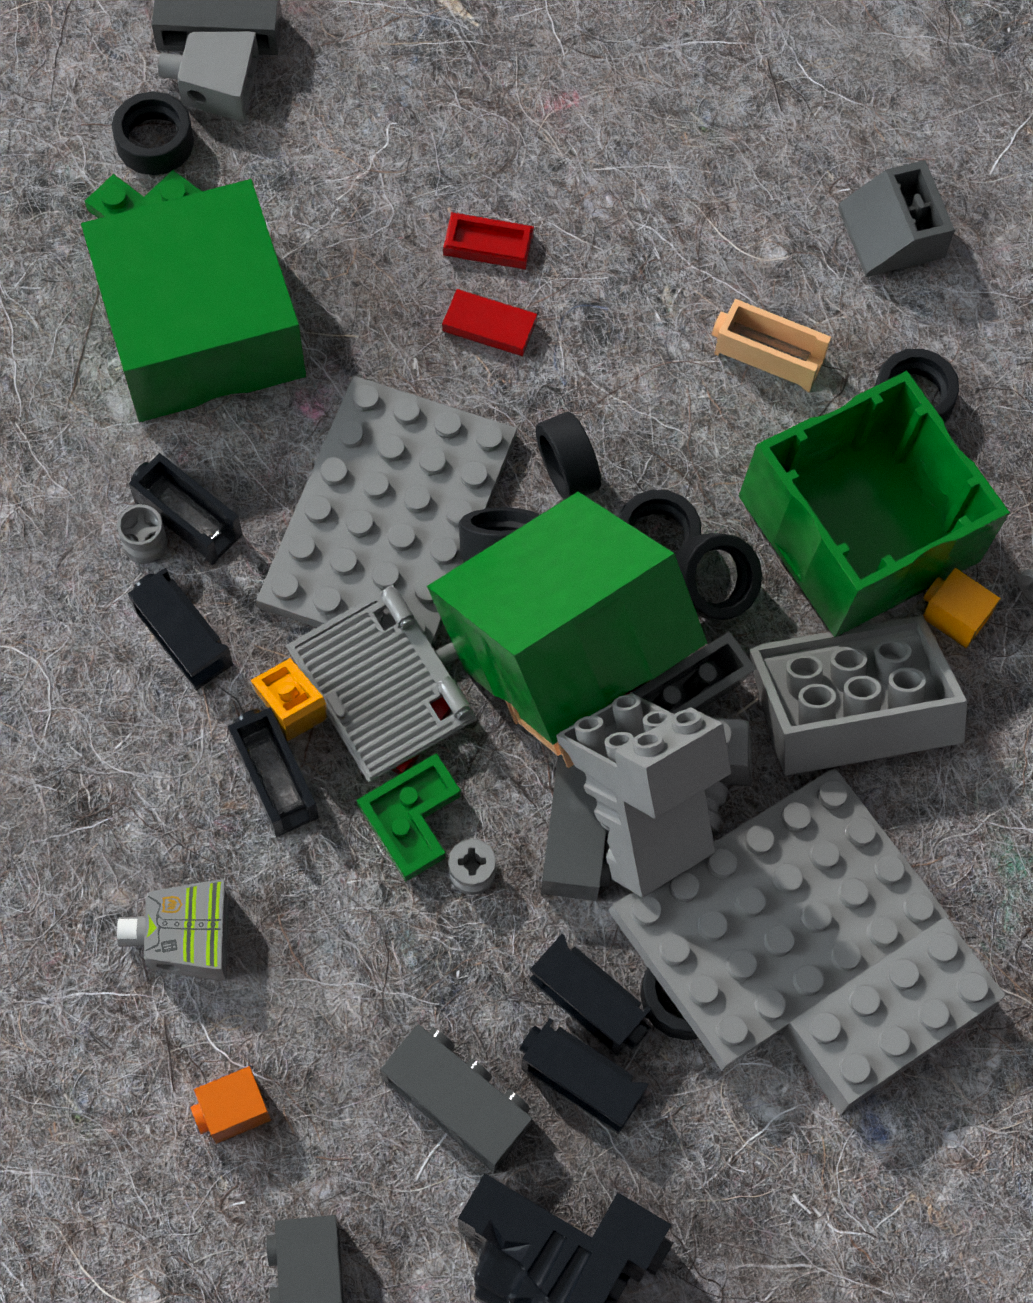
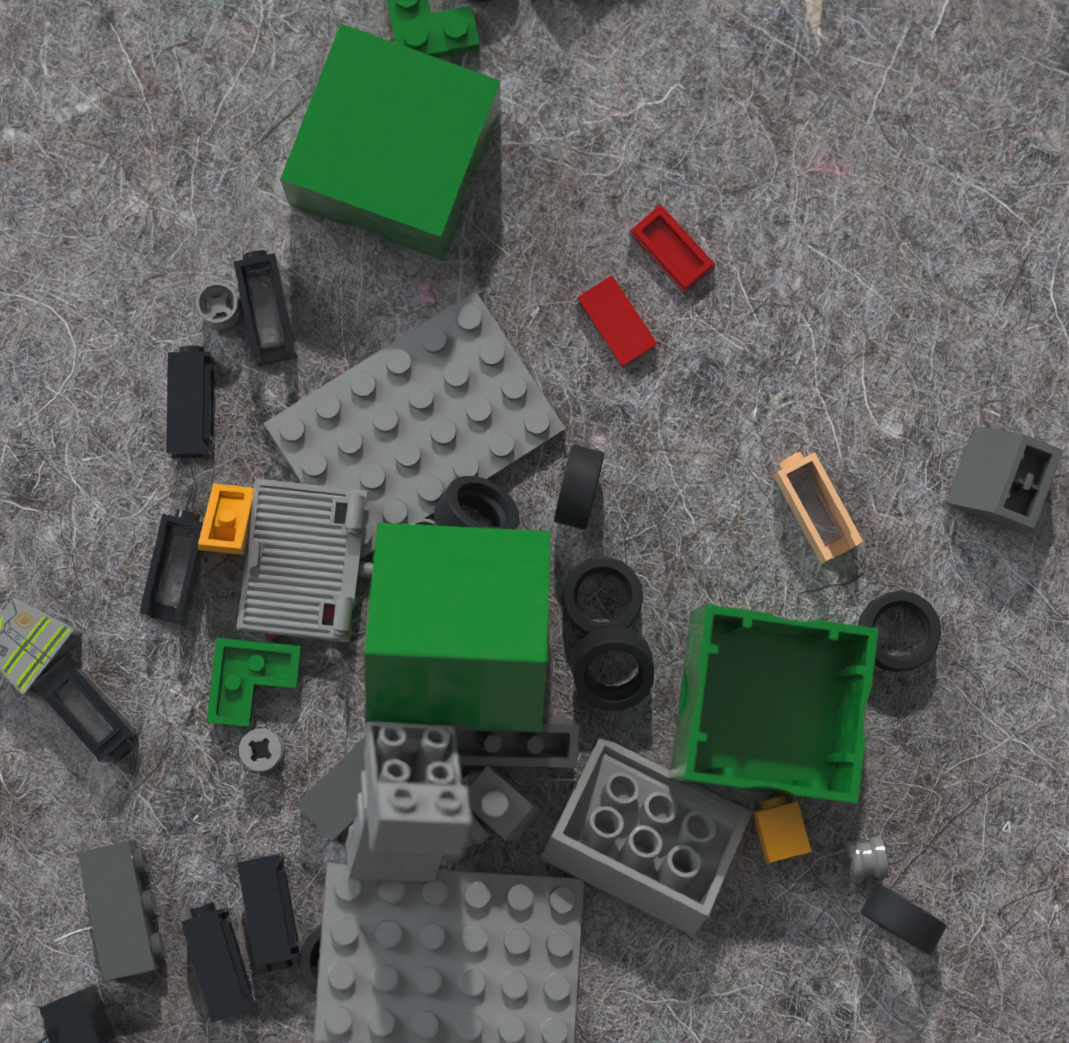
camera: 35 degrees right, 15 degrees up
none -> black window [32,657,139,763]

